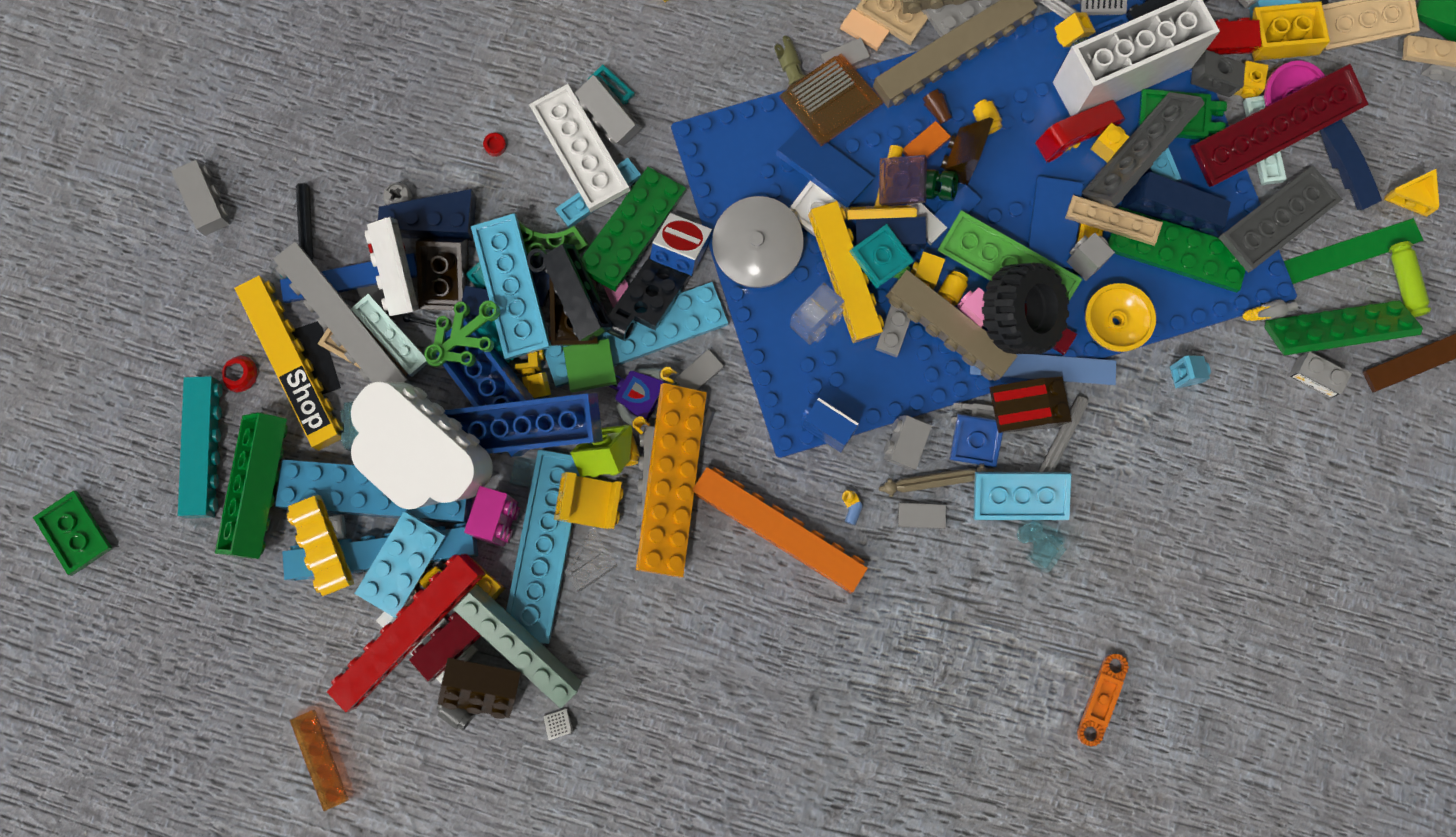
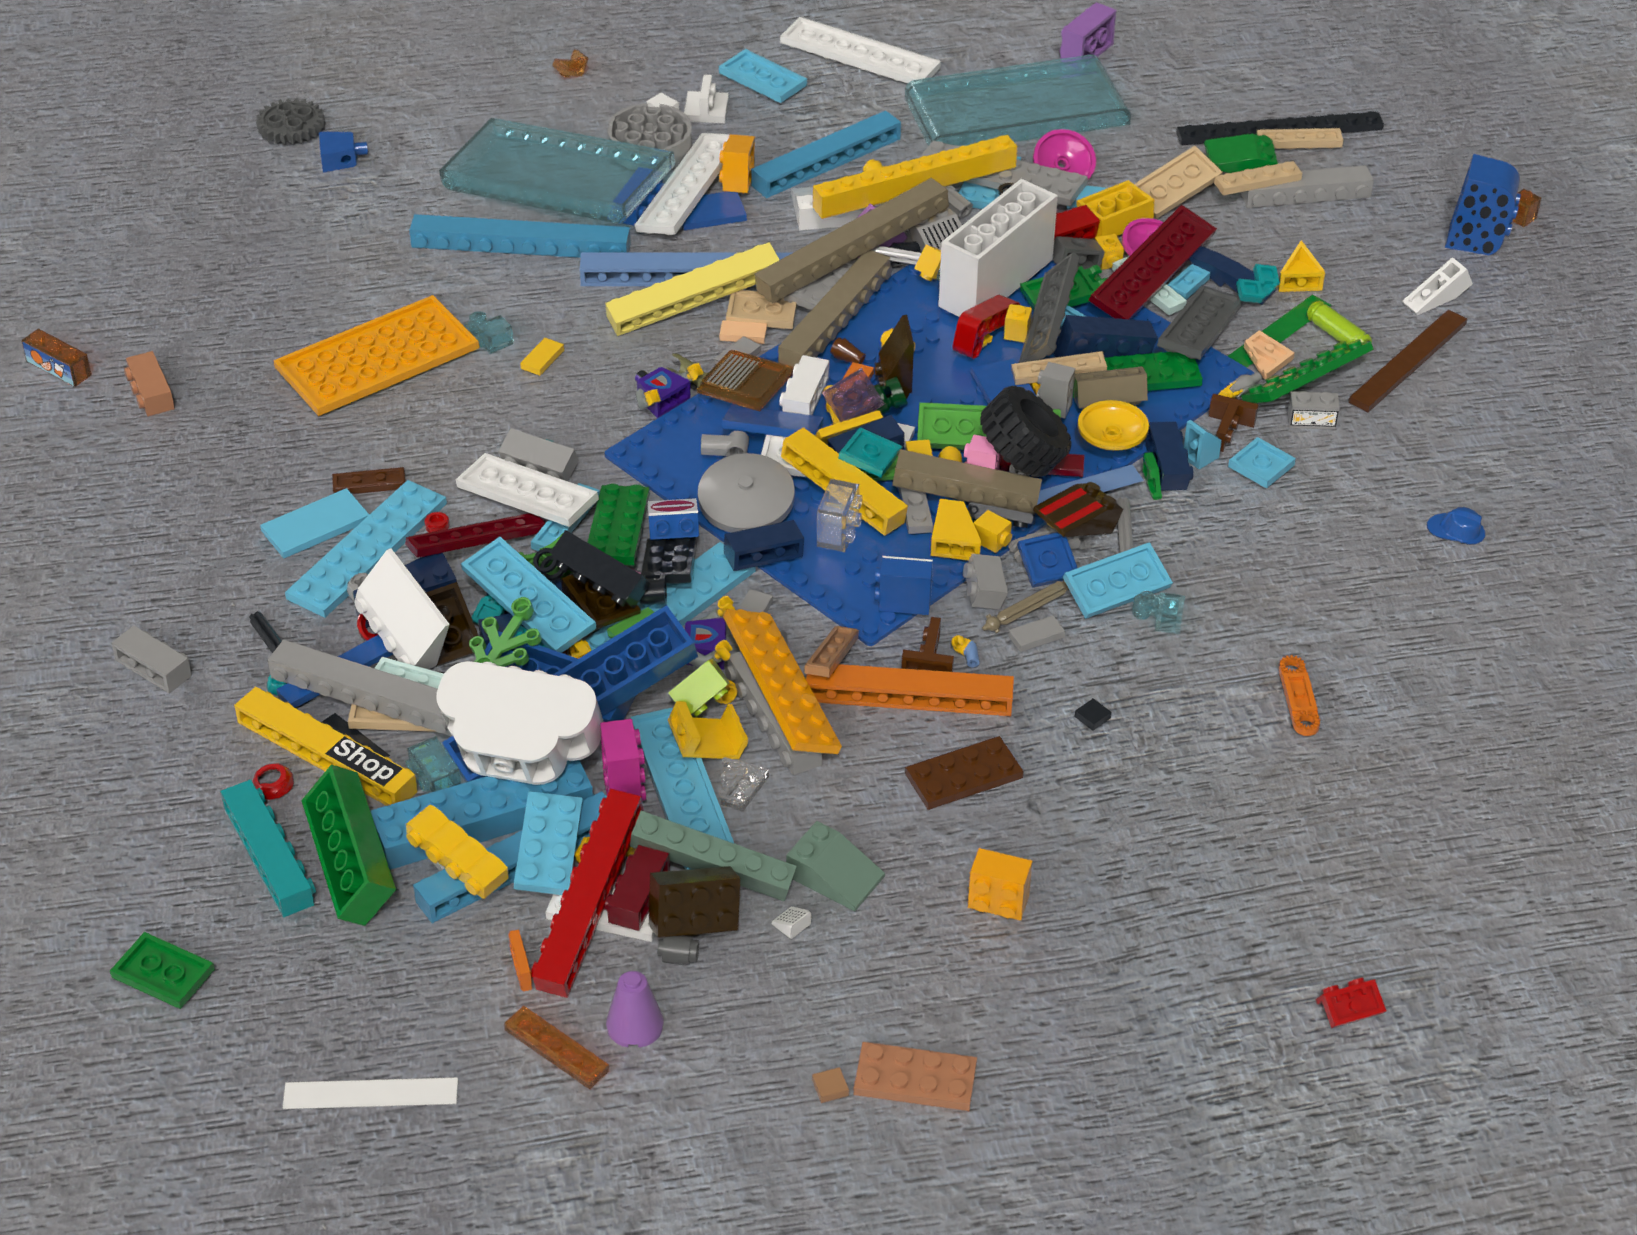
camera: 30 degrees left, 35 degrees down
none -> medium azure tile [260,488,369,559]
none -> white sticker [283,1077,458,1109]
none -> medium azure plate [285,480,447,618]
none -> reddish brown tile [332,467,405,494]
none -> dark red tile [405,513,545,558]
none -> orange tile [508,929,532,992]
none -> medium lavender cone [606,971,663,1048]
none -> torso [635,363,704,418]
none -> light grey piece [701,431,749,457]
none -> dark blue brick [723,520,804,571]
none -> white brick [779,355,829,415]
none -> sand green slope [786,821,885,911]
none -> medium nougat tile [804,626,859,677]
none -> reddish brown bracket [901,617,954,672]
none -> reddish brown plate [905,736,1024,810]
none -> yellow slope [930,499,981,561]
none -> hinge [967,502,1036,528]
none -> light orange brick [968,848,1032,921]
none -> yellow brick [973,510,1012,553]
none -> dark tan brick [1074,367,1148,409]
none -> black tile [1074,698,1112,731]
none -> green tile [1142,452,1162,500]
none -> dark blue brick [1145,422,1194,491]
none -> medium azure plate [1168,264,1210,300]
none -> reddish brown bracket [1209,393,1259,452]
none -> medium azure plate [1228,437,1296,488]
none -> teal tile [1236,264,1280,303]
none -> light nougat wing [1244,330,1295,380]
none -> blue piece [1427,507,1485,544]

